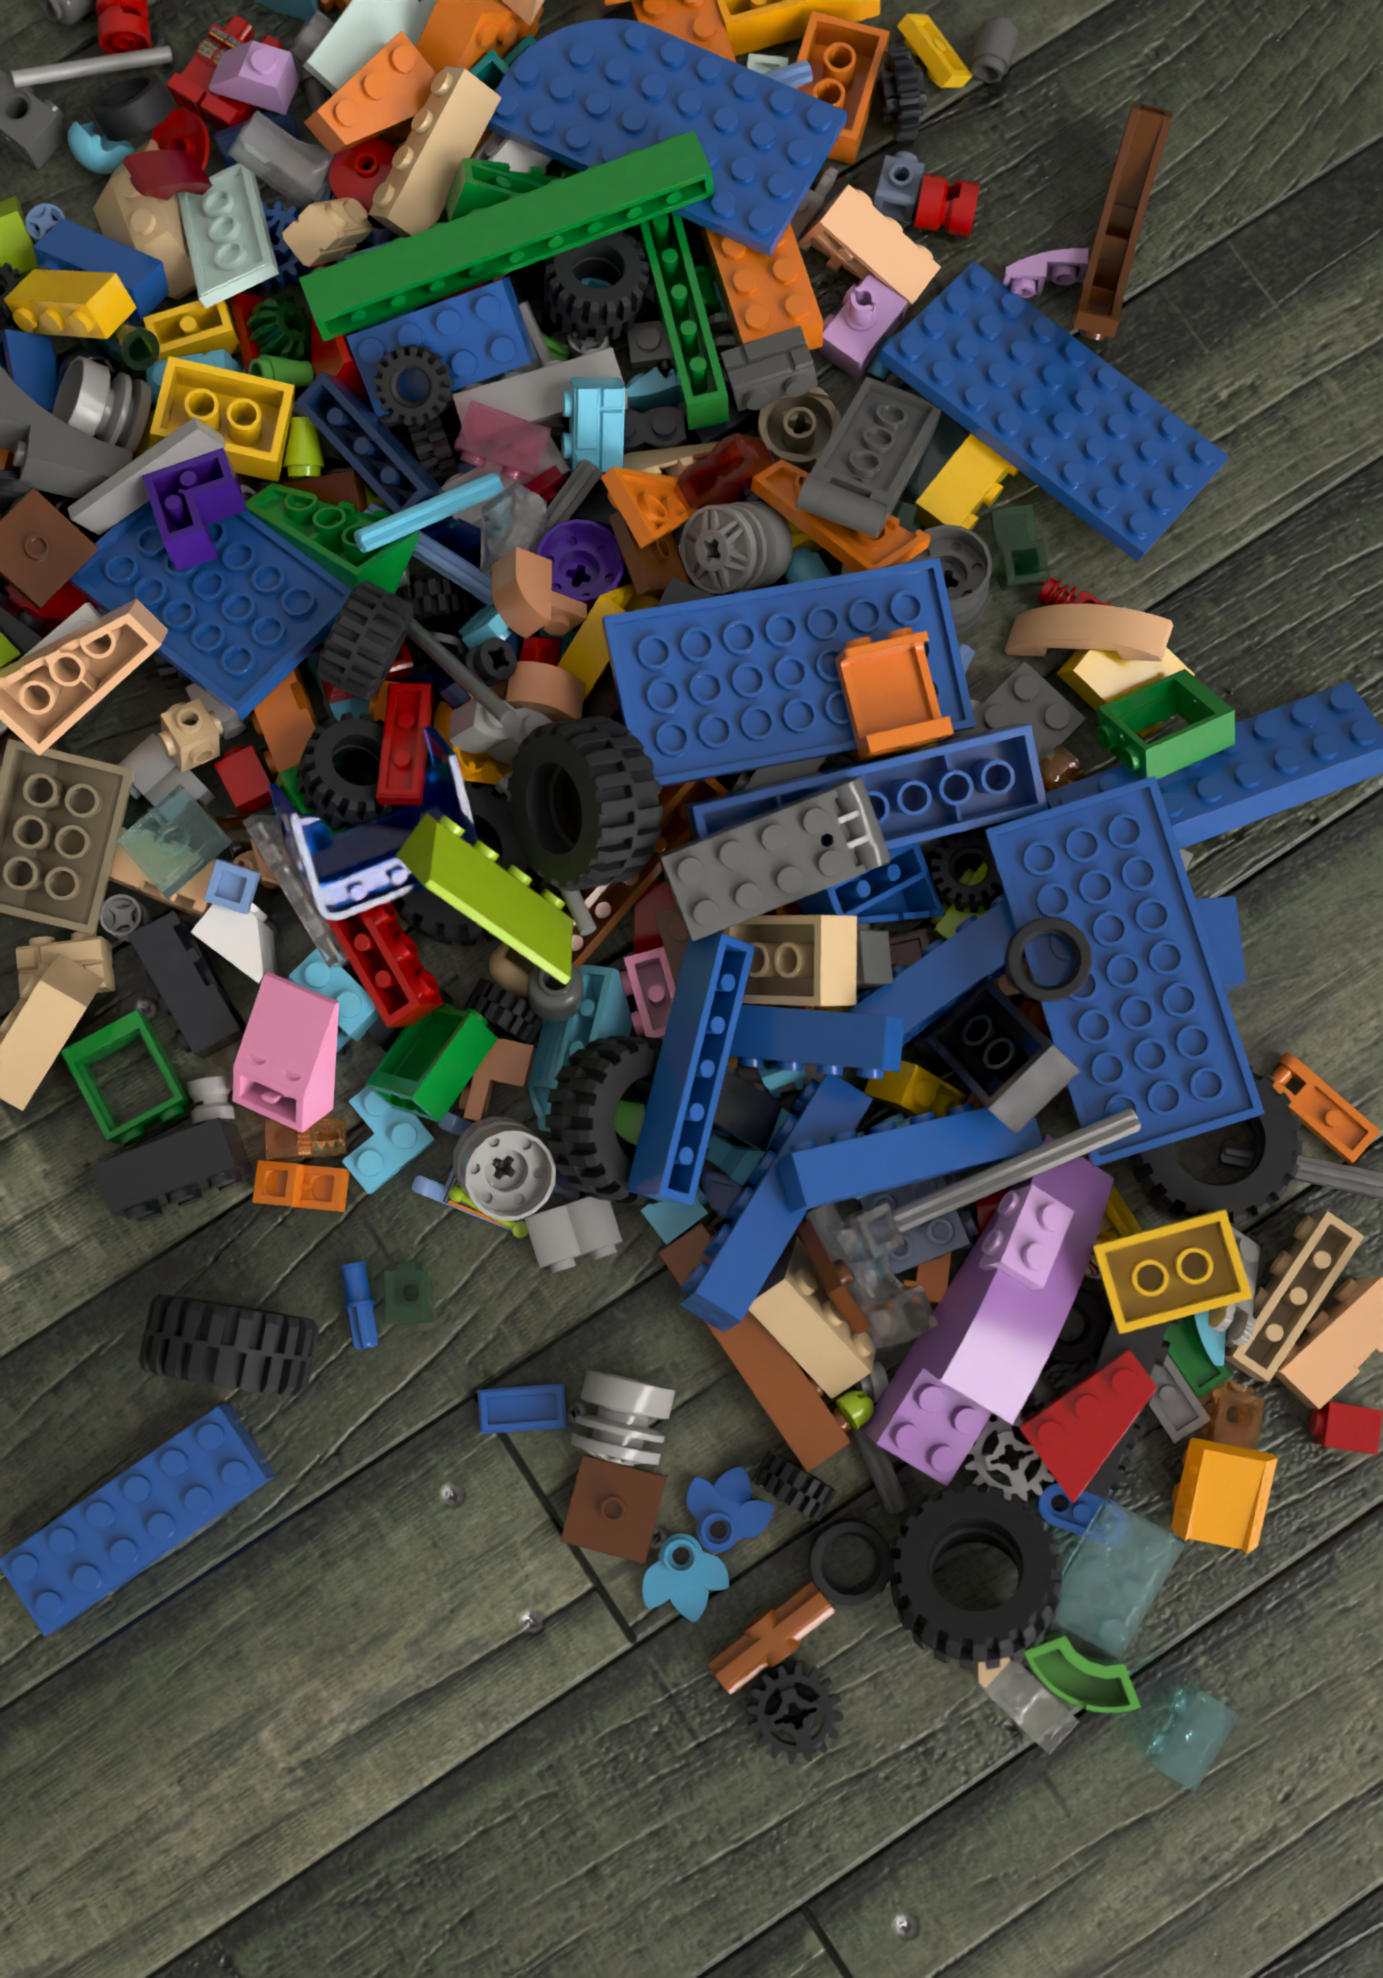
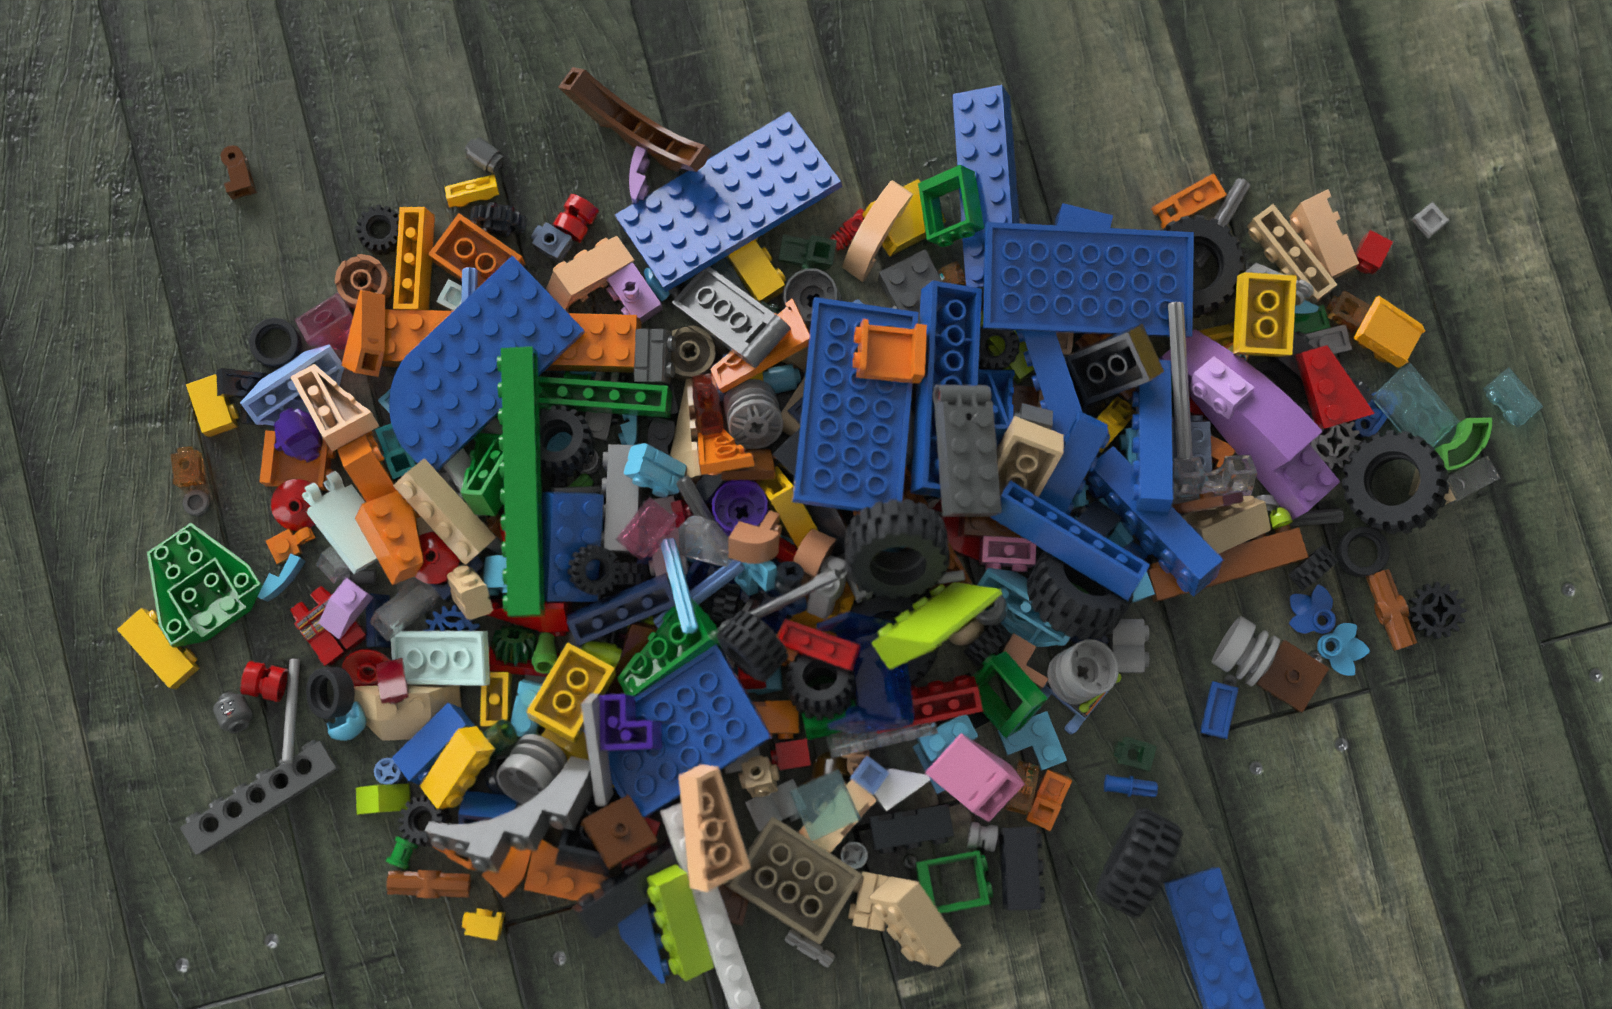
camera: 80 degrees left, 0 degrees up
black tyre [1004,917,1092,1002] -> none

